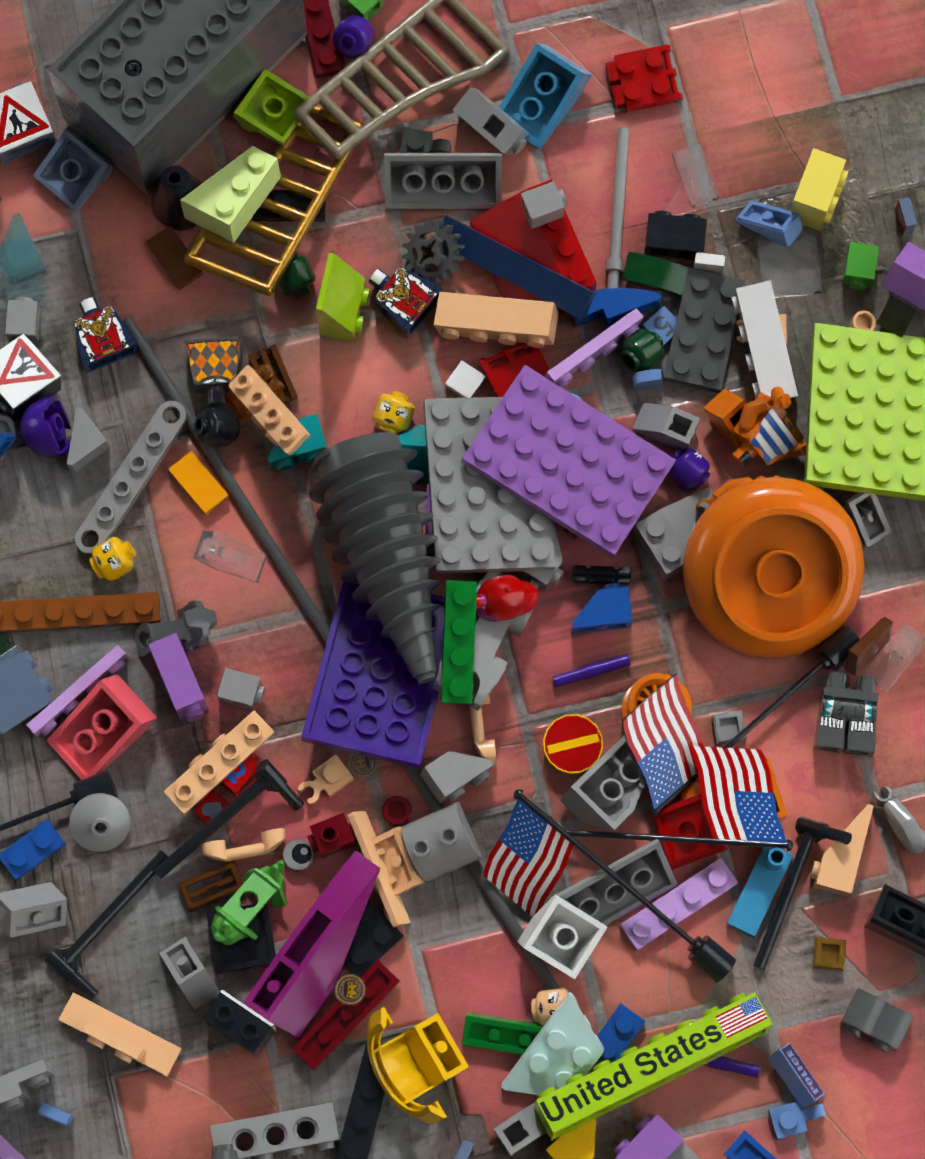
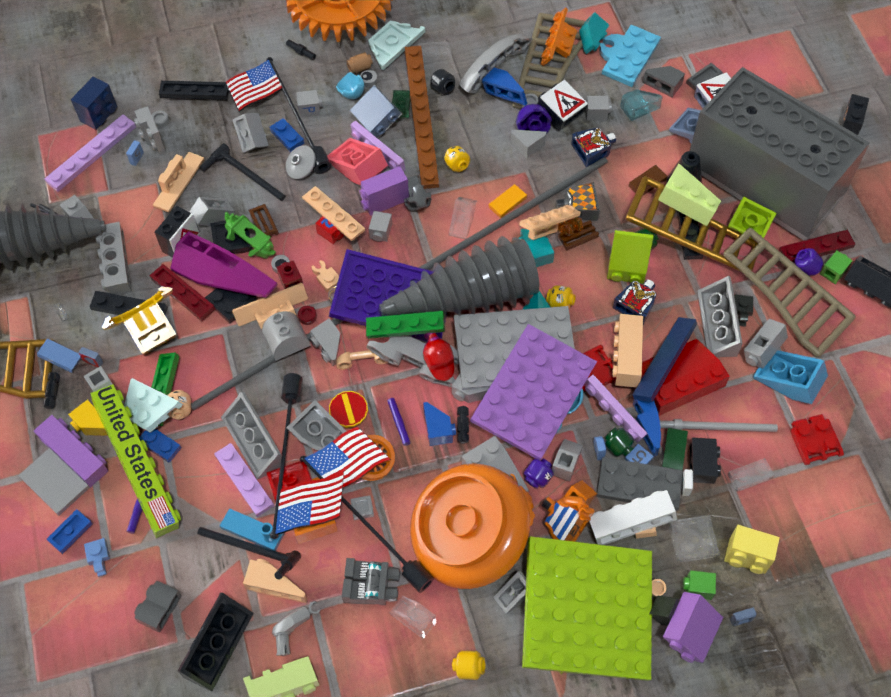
camera: 90 degrees right, 15 degrees down
light grey plate [75,401,187,555] -> none
black bar [154,759,304,879] -> none
red tile [193,789,230,832] -> none
black head [194,407,240,447] -> none
light nougat bar [201,828,286,862] -> none
tile [335,974,366,1006] -> none
dark grey gear [402,220,465,284] -> none
white tile [445,360,486,398] -> none
flag [483,789,736,983] -> none
white slope [517,894,607,979] -> none
light grey brick [520,181,568,229] -> none
medium blue slope [735,200,803,247] -> none
medium blue slope [768,1043,825,1109] -> none
pearl gold tile [812,937,847,972] -> none
reddish brown tile [846,617,893,676] -> none

